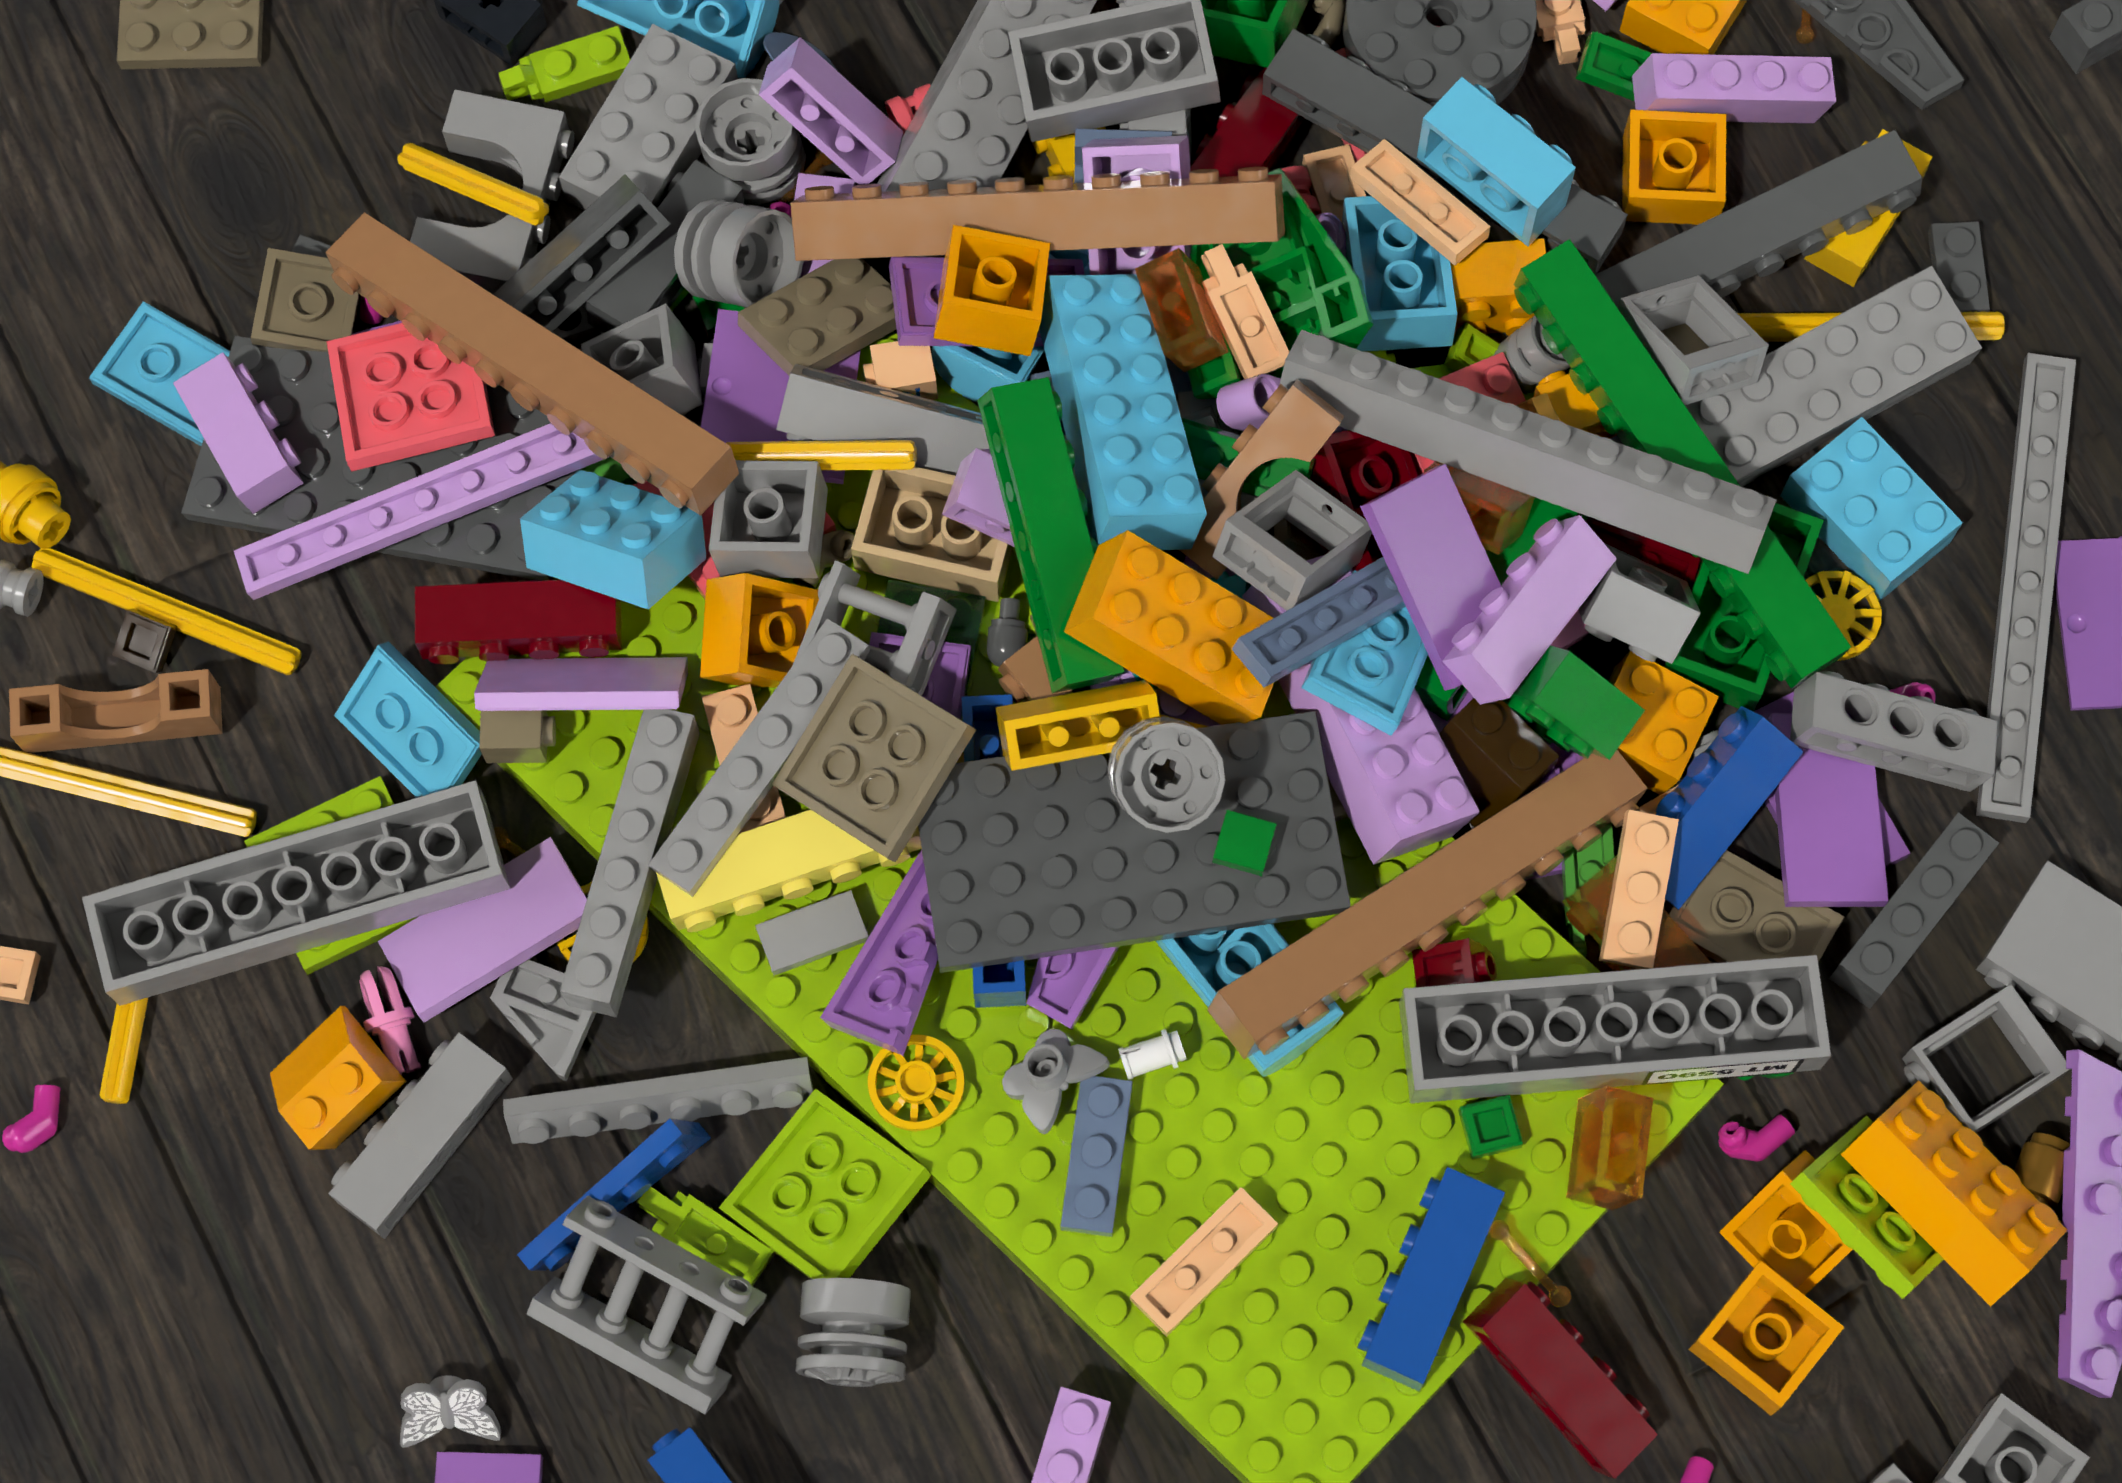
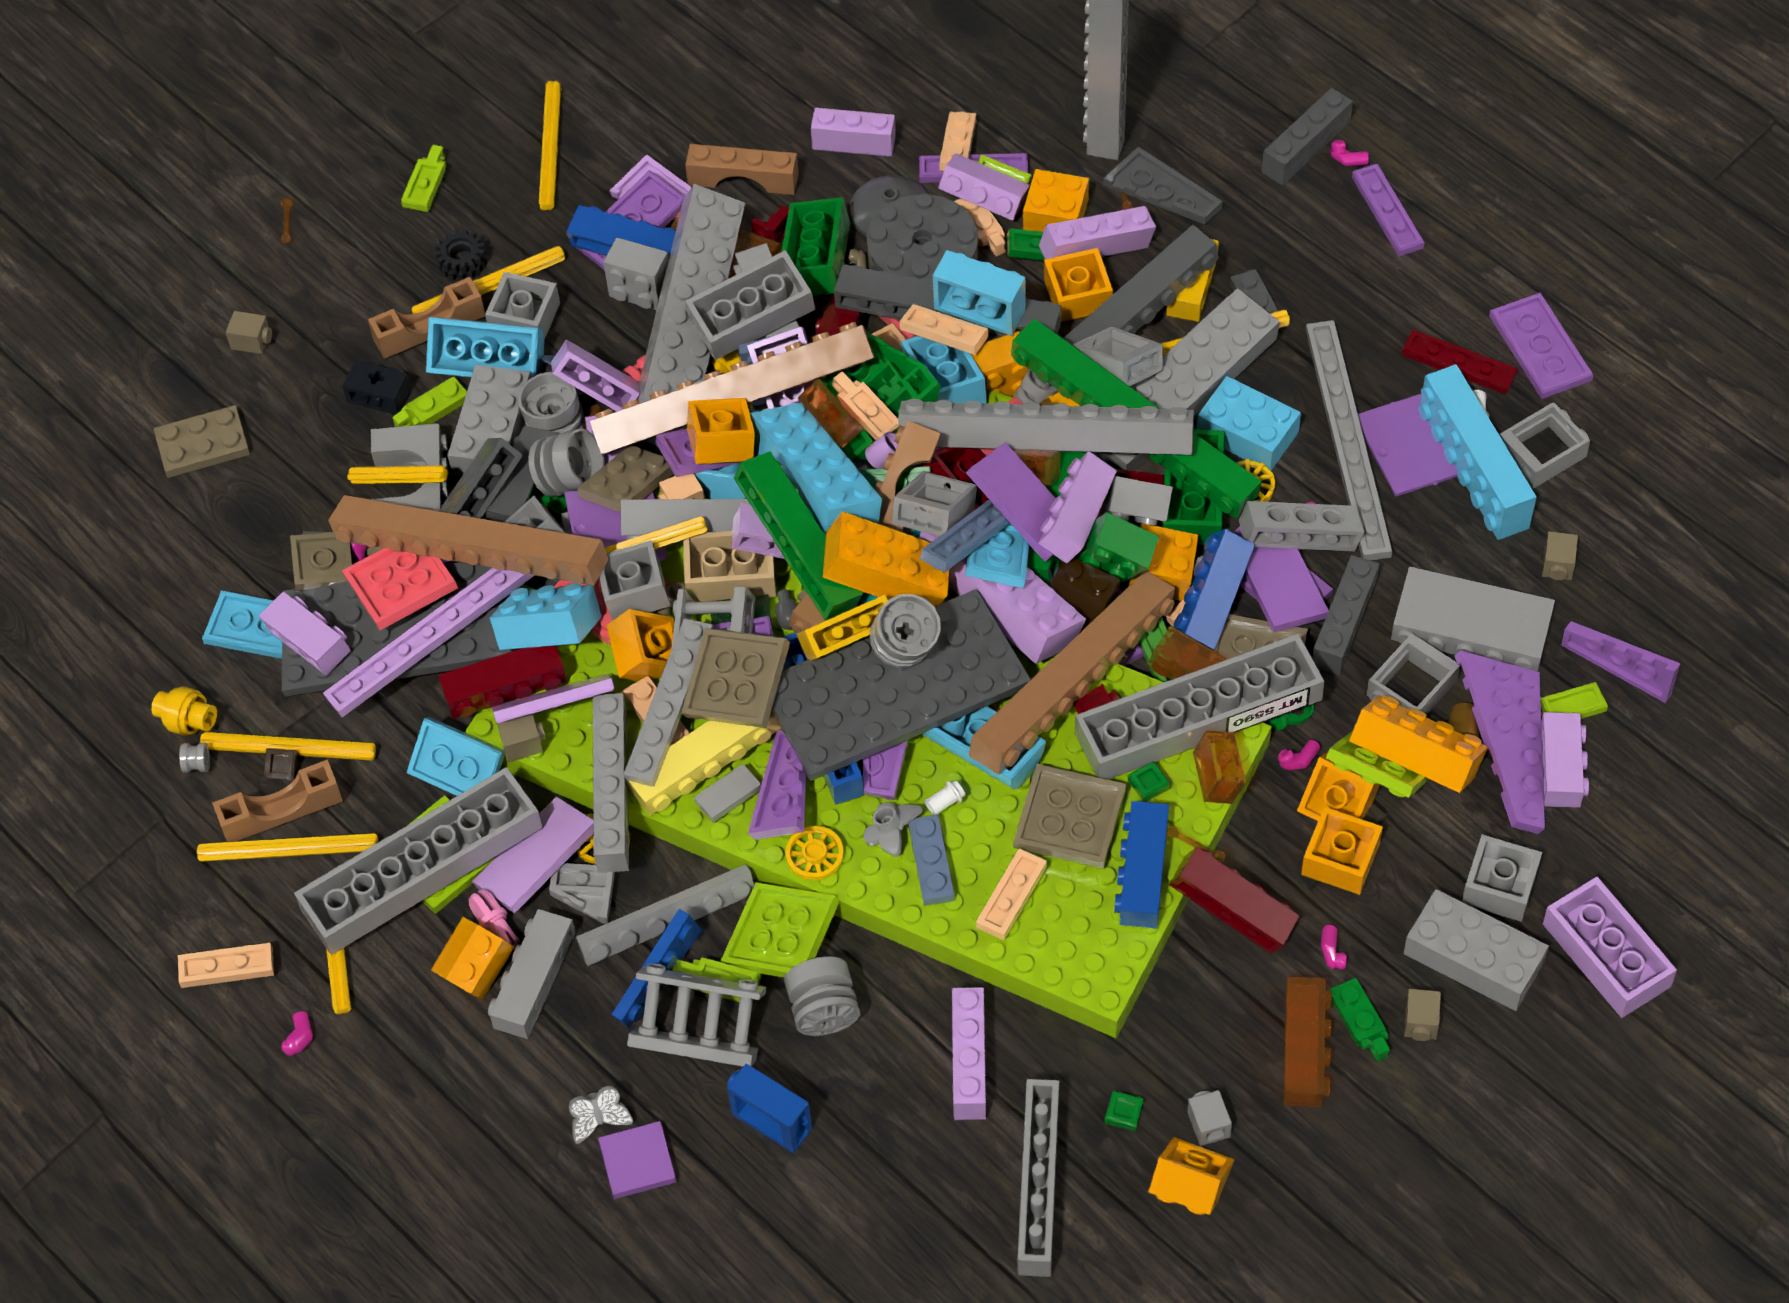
camera: 15 degrees left, 15 degrees down
green tile [1212,810,1277,876] -> none
light nougat plate [1599,809,1679,969] -> none
none -> dark tan plate [1013,764,1126,869]

